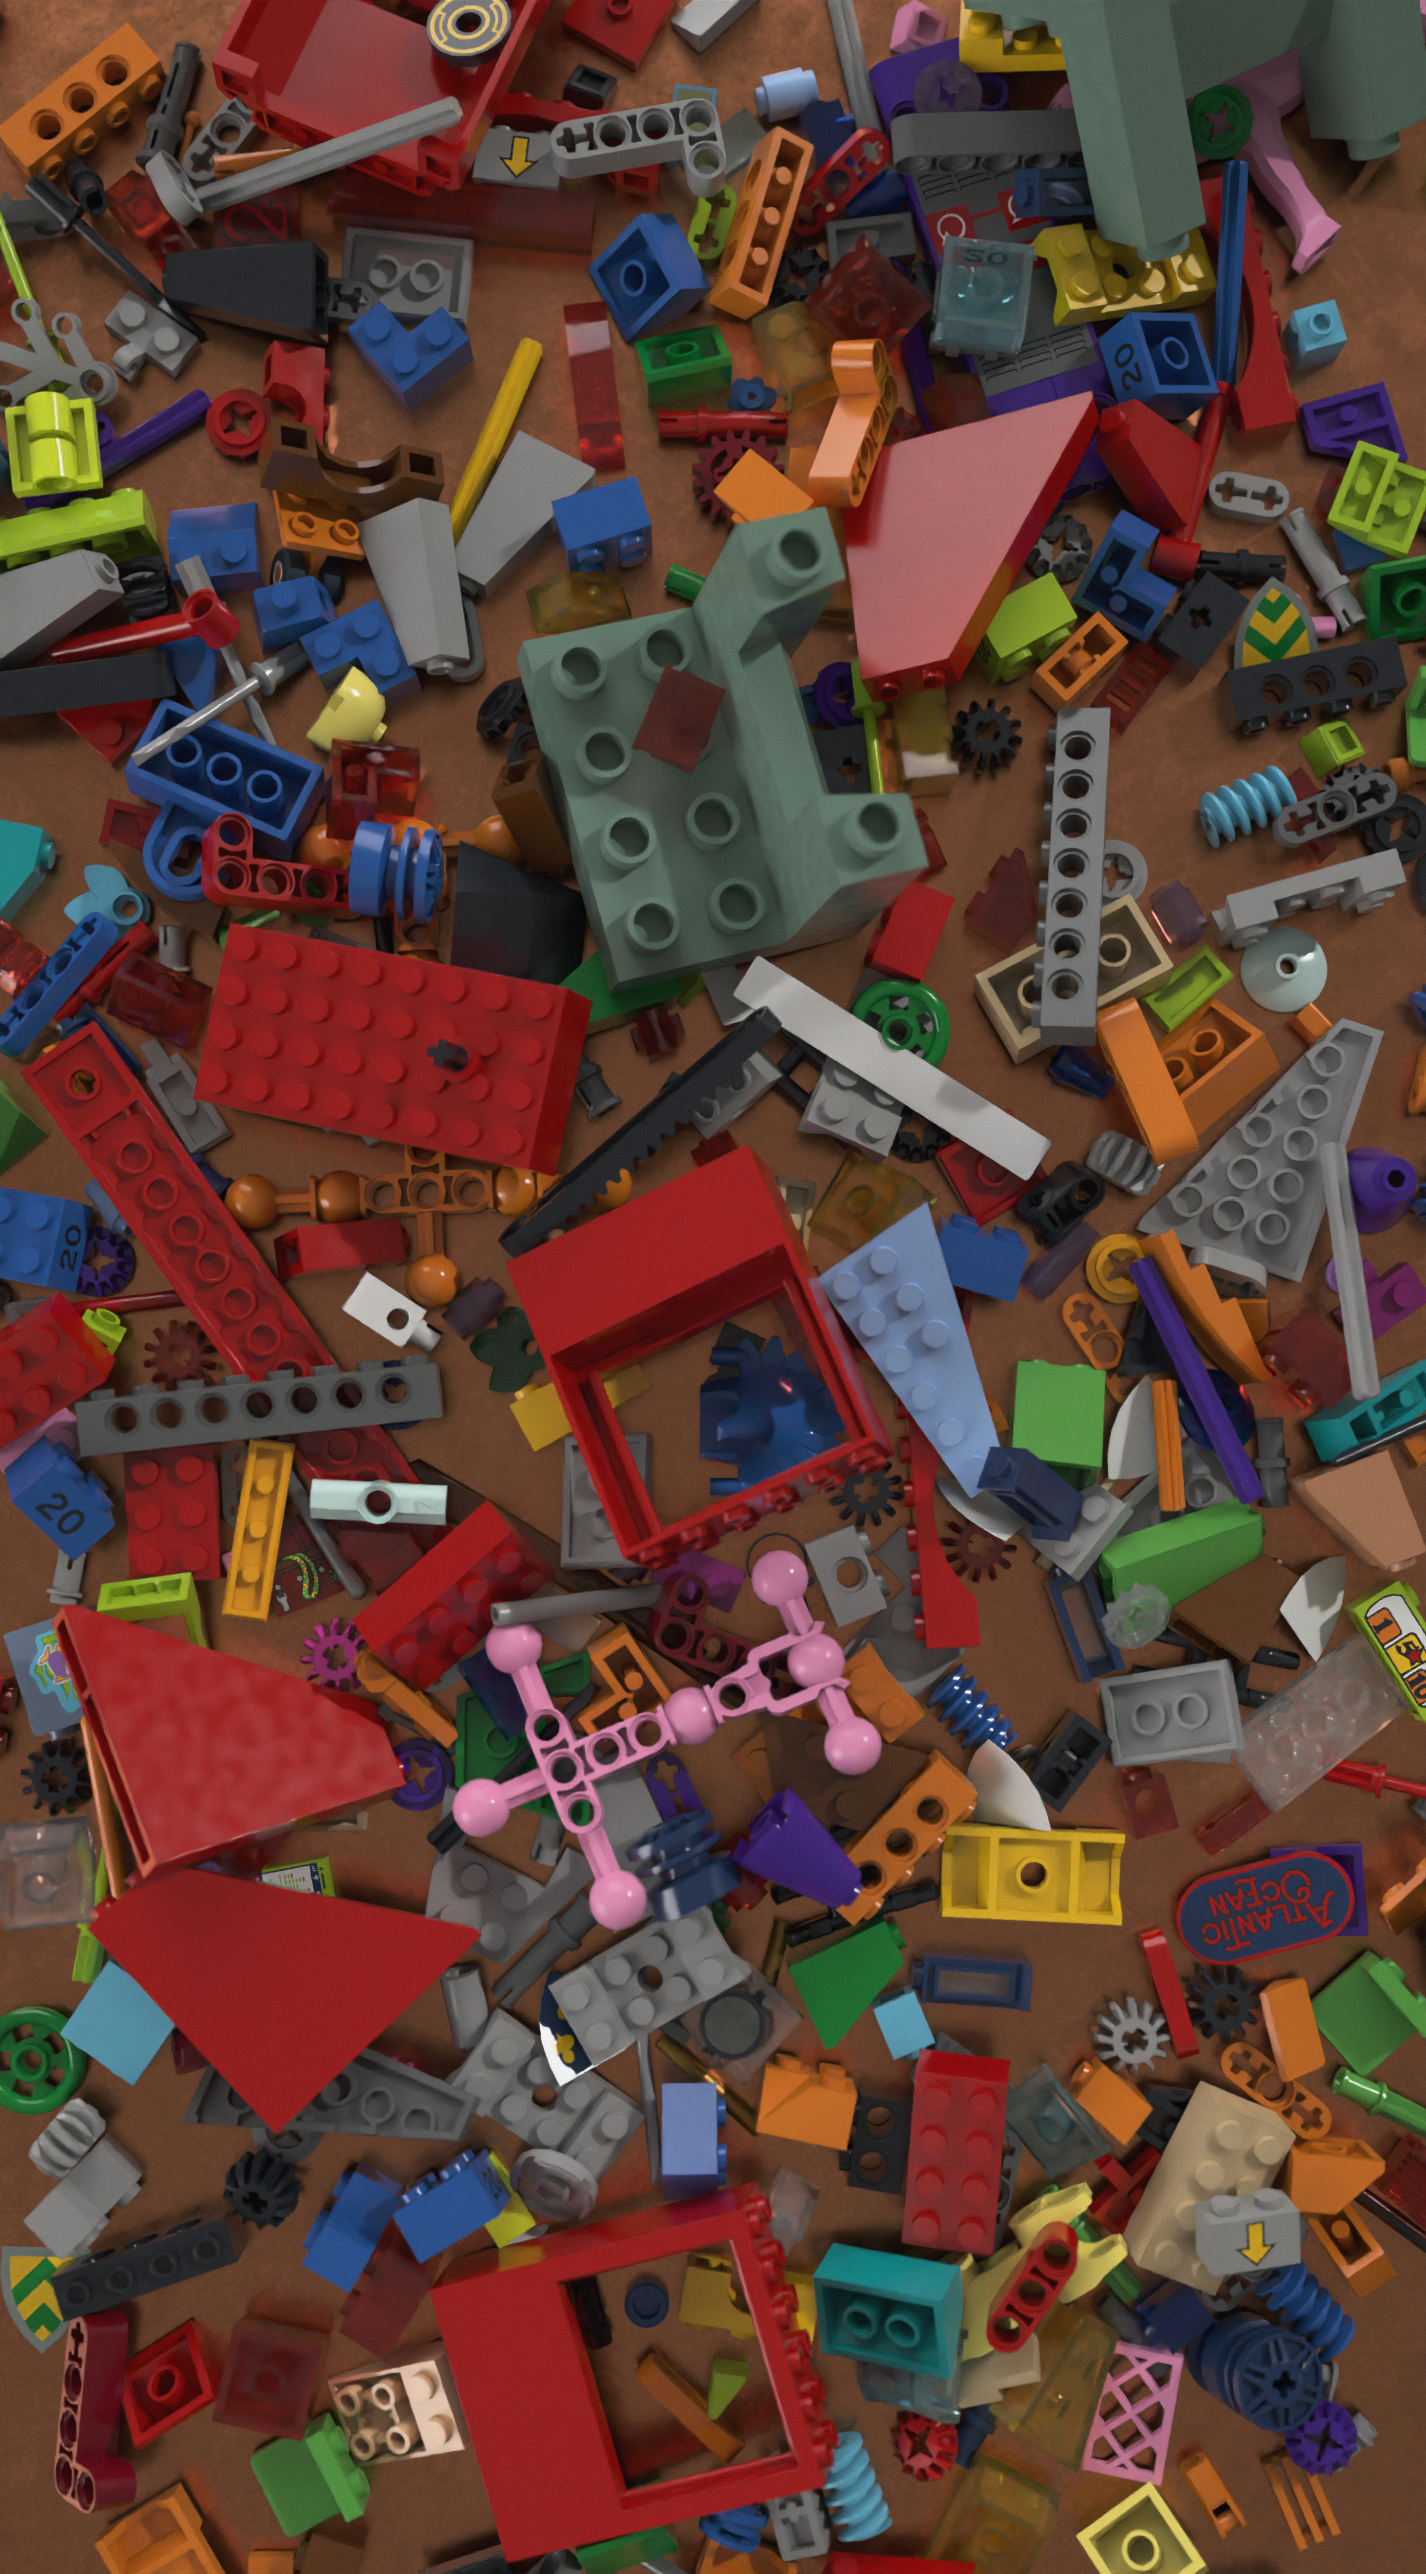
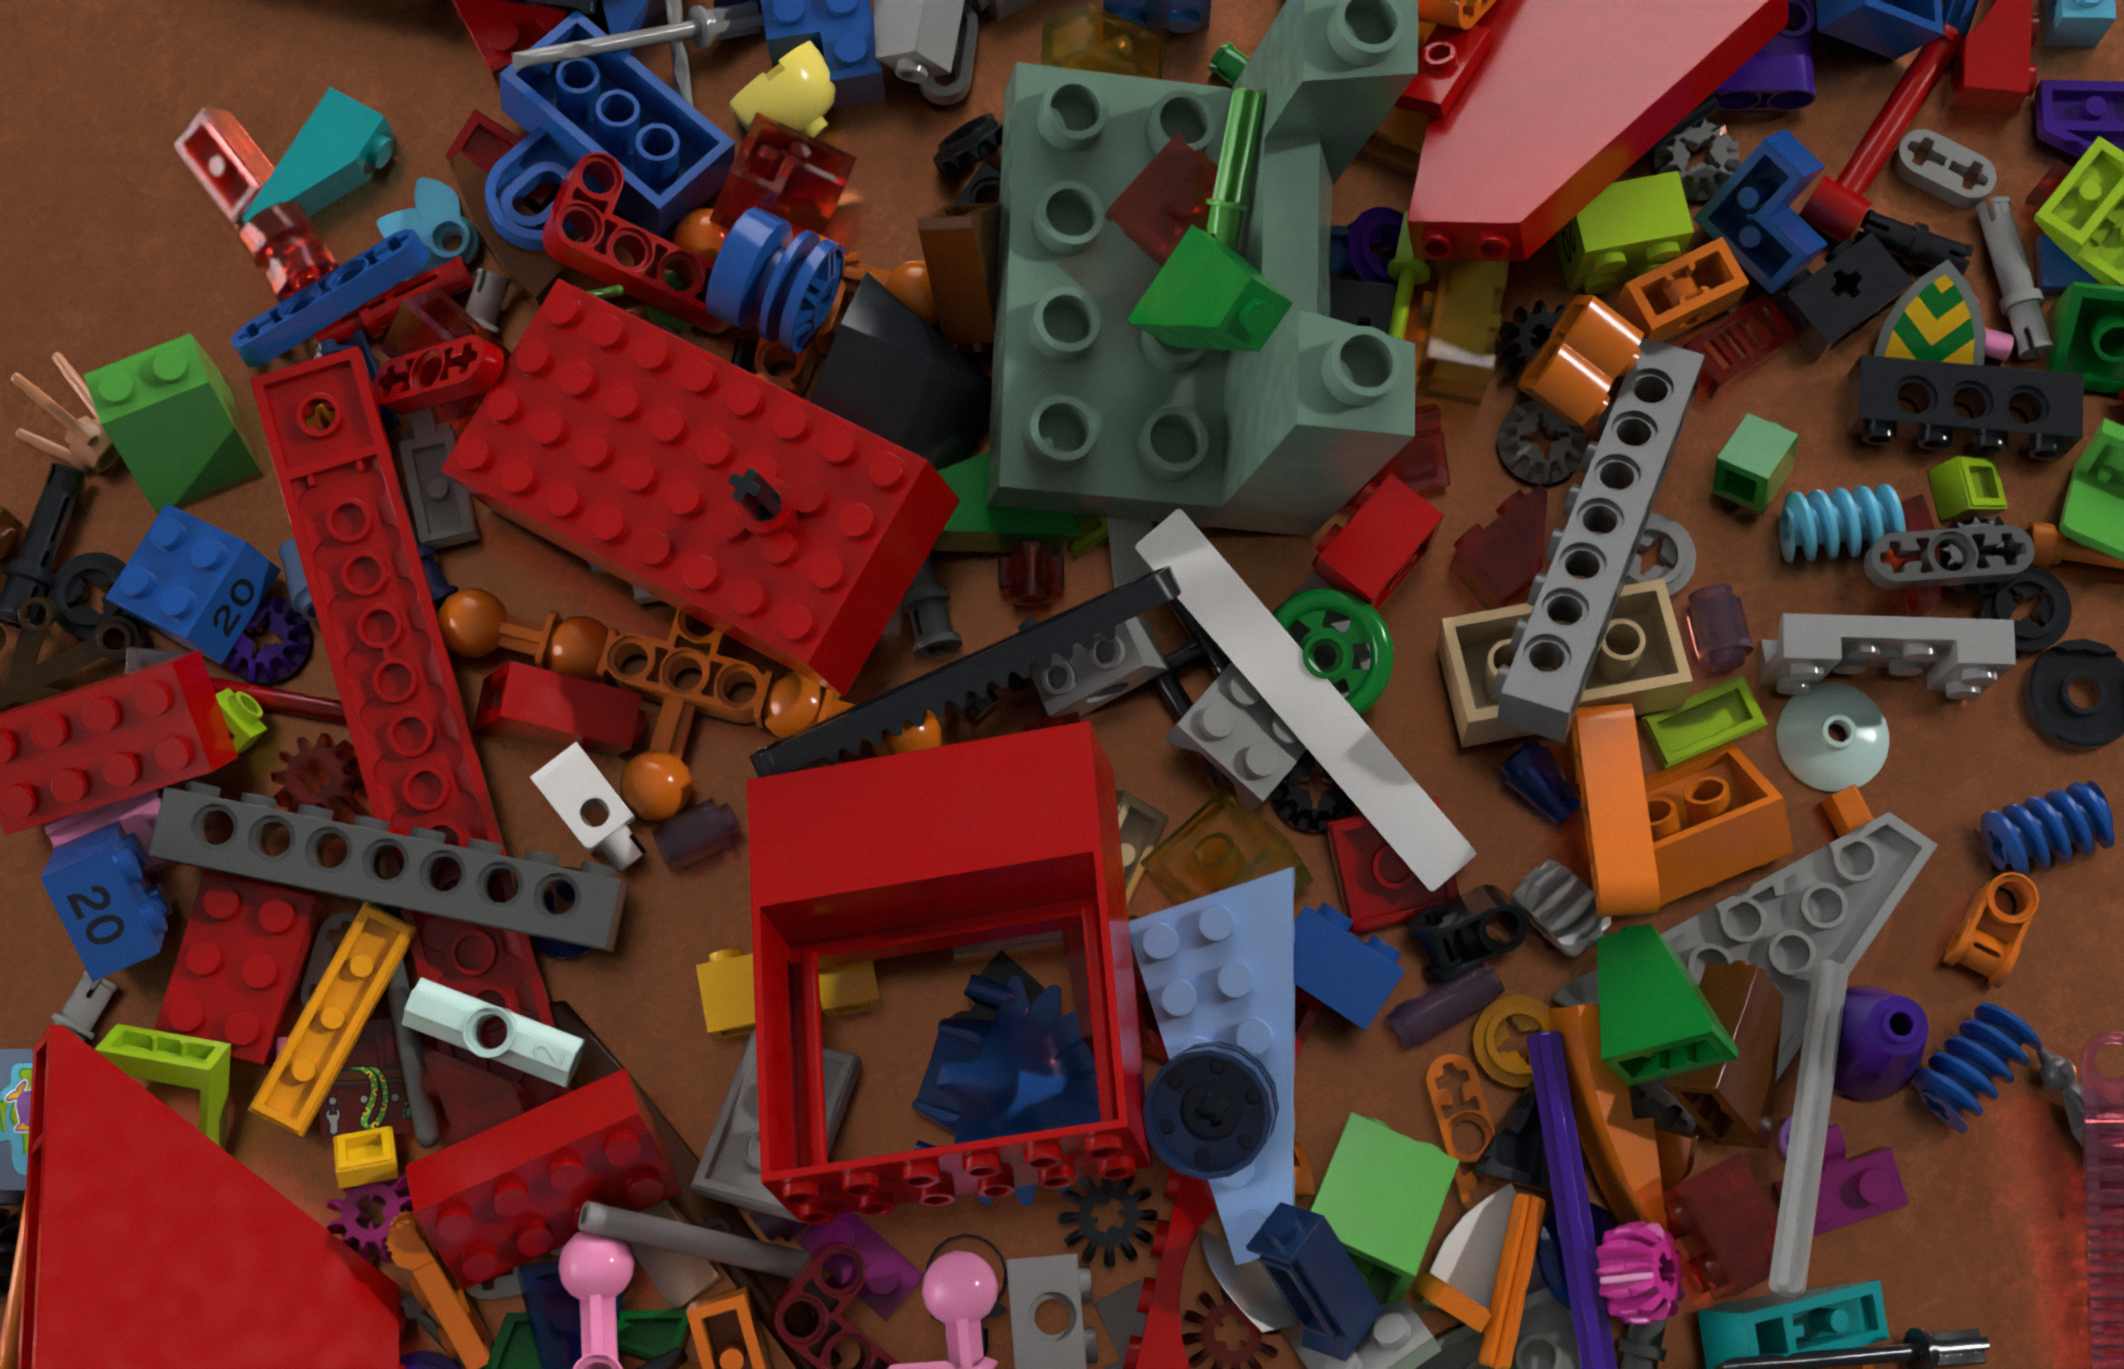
camera: 25 degrees right, 10 degrees down
clear green plate [469,1306,546,1393] -> none
red slope [1095,398,1202,534] -> none
none -> yellow tile [333,1126,399,1189]
none -> red beam [372,335,504,415]
none -> green slope [1127,224,1293,352]
none -> dark blue wheel [1142,1041,1279,1180]
none -> bright green axle [1206,88,1265,251]
none -> red plate [1394,24,1493,118]
none -> orange tile [1413,1272,1492,1333]
none -> light grey gear [1497,399,1587,484]
none -> orange brick [1517,294,1644,427]
none -> dark pink gear [1595,1221,1685,1326]
none -> green slope [1597,923,1738,1087]
none -> reddish brown slope [1664,960,1784,1149]
none -> green brick [1712,413,1799,514]

